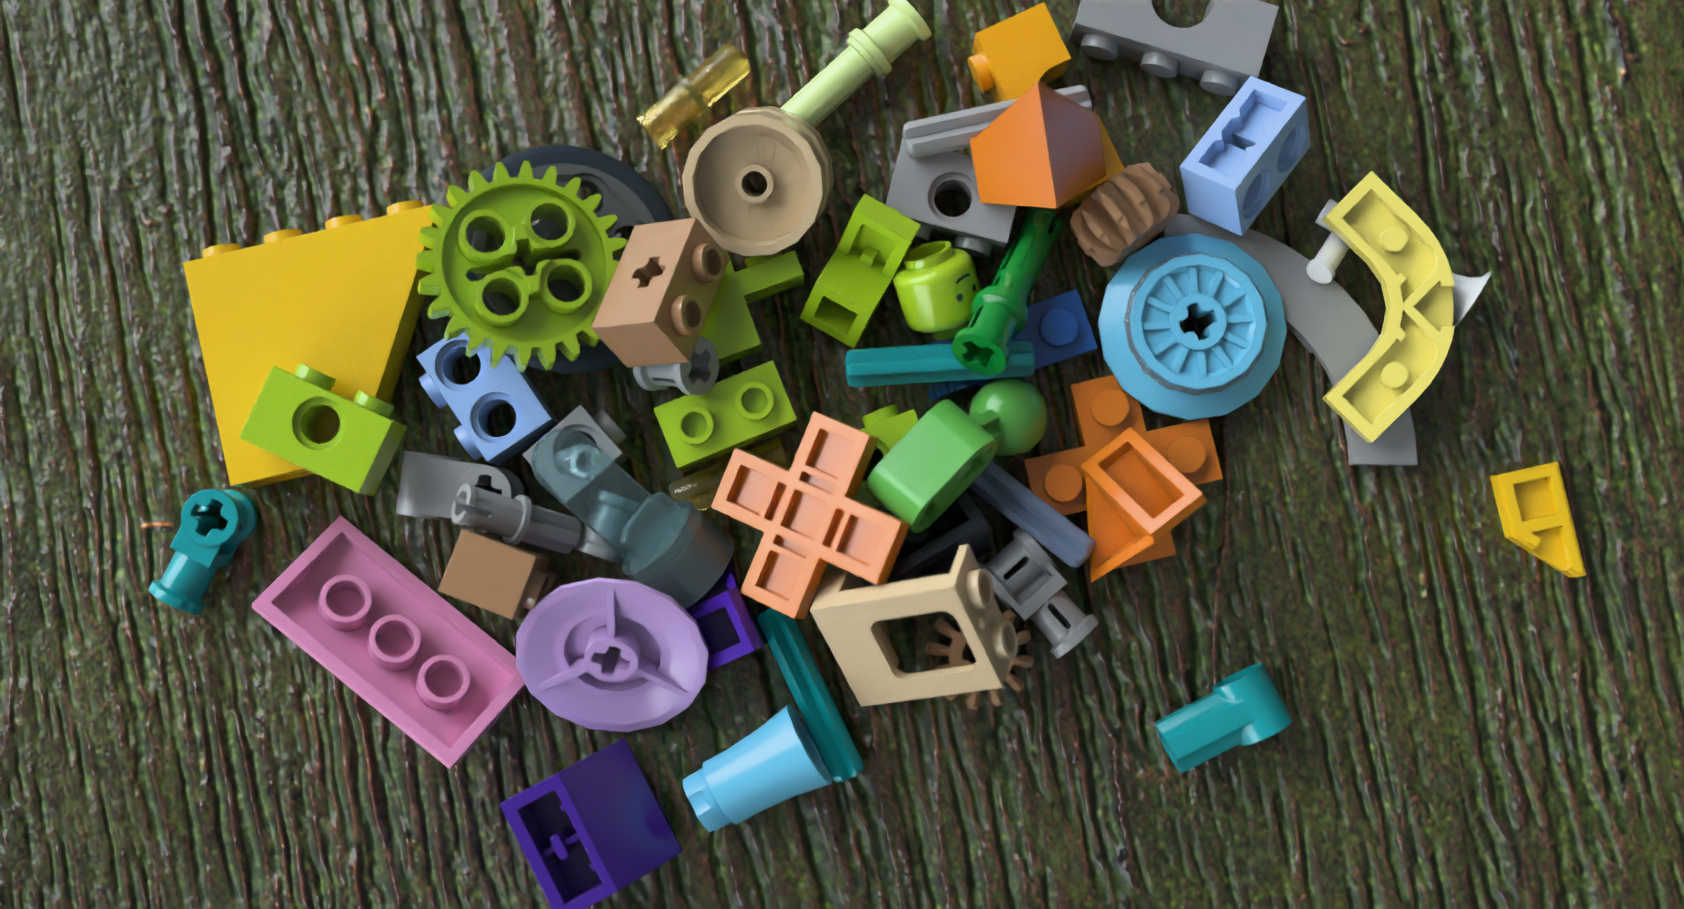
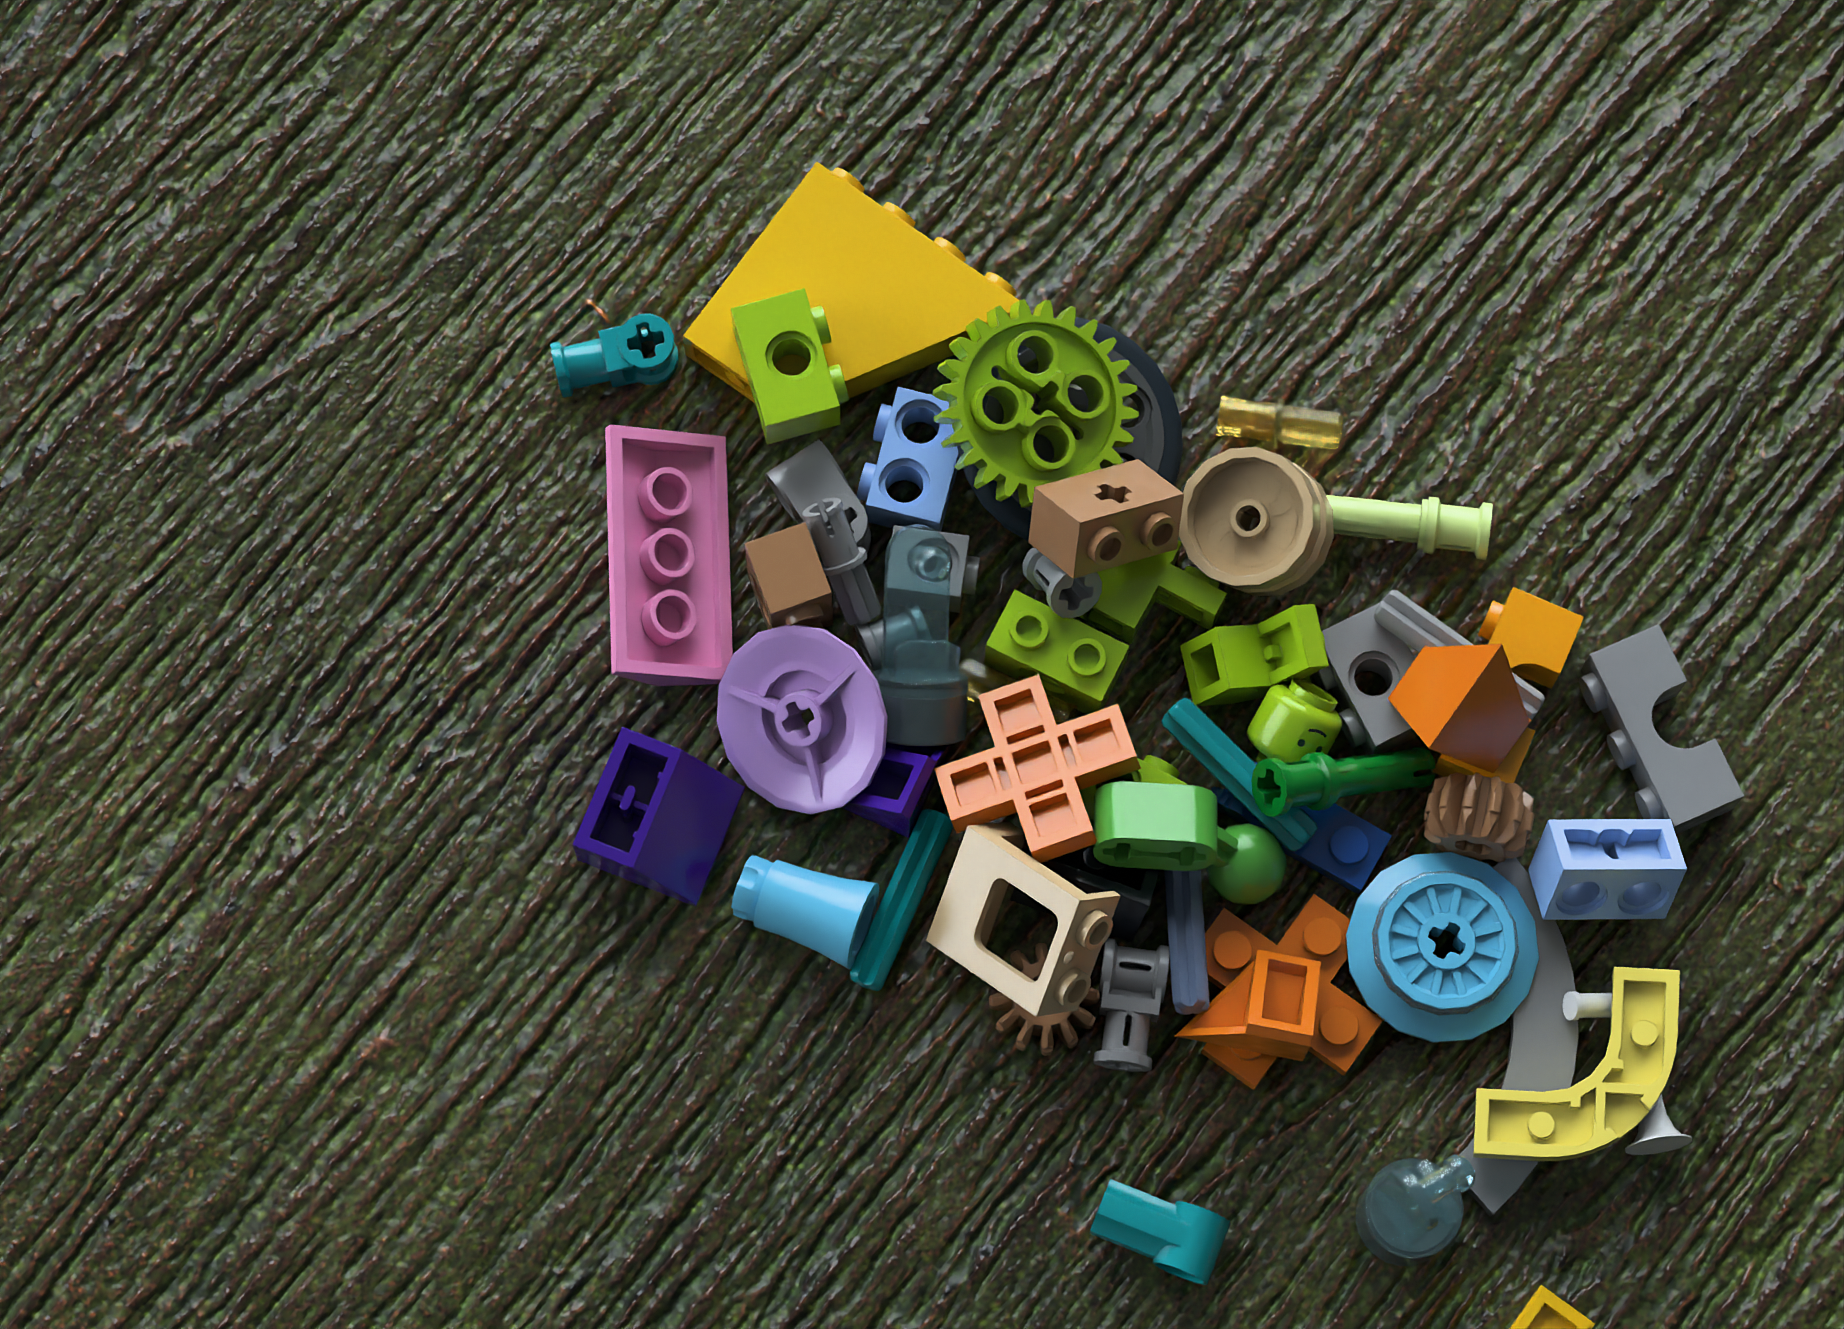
camera: 45 degrees right, 10 degrees down
none -> clear light blue piece [1356,1154,1476,1266]

